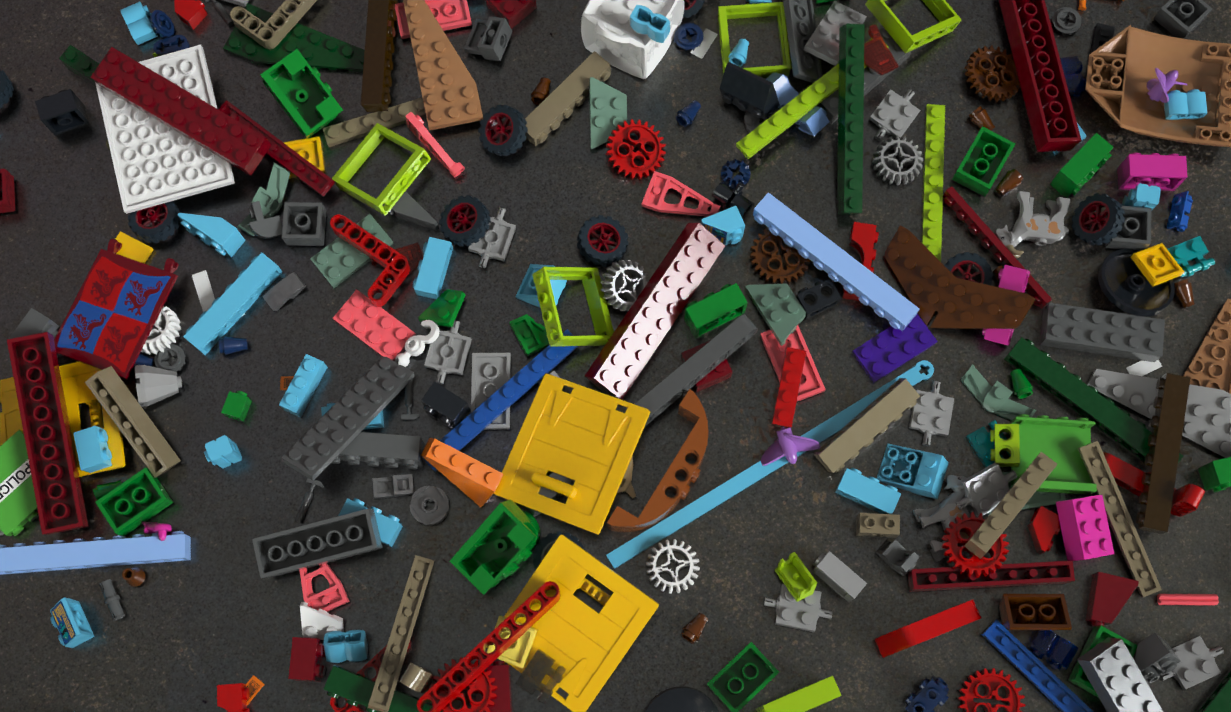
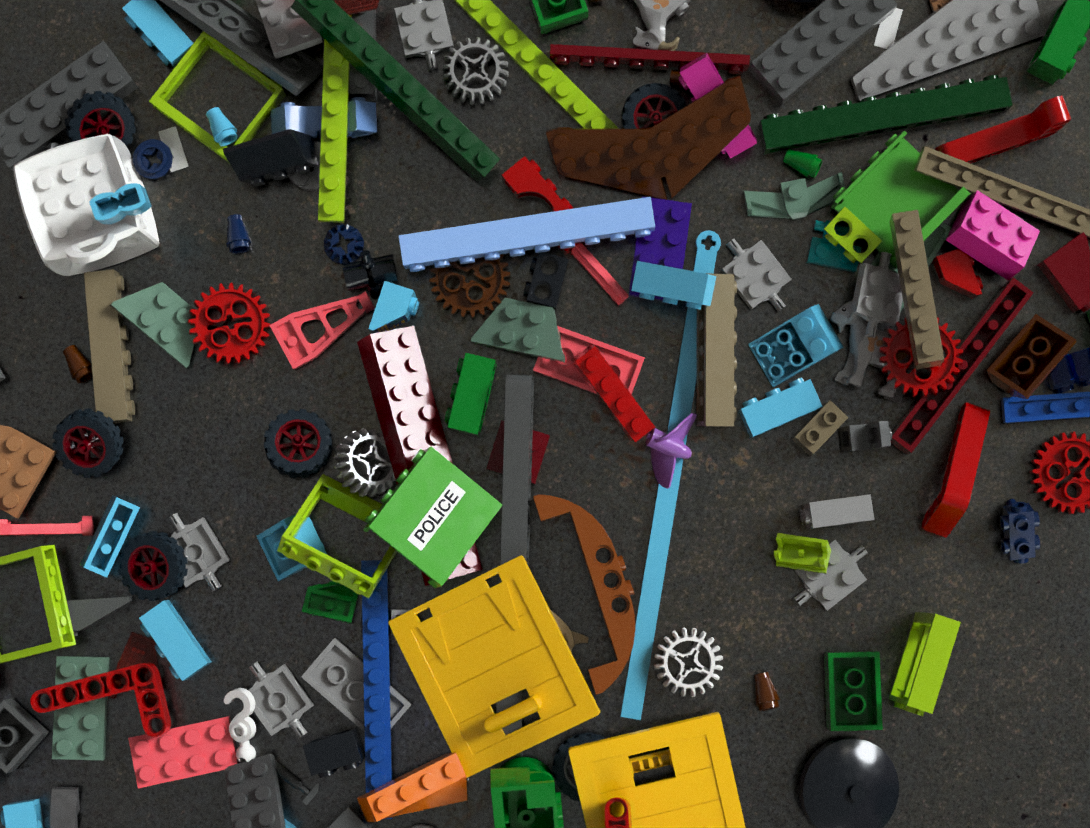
camera: 50 degrees left, 10 degrees up
green wing [418,289,466,327] -> none
dark brown brick [1136,373,1191,534] -> none
none -> medium azure brick [80,495,140,577]
none -> bright green panel [363,446,502,588]
none -> coral axle [571,243,629,305]
none -> medium azure brick [631,261,716,310]

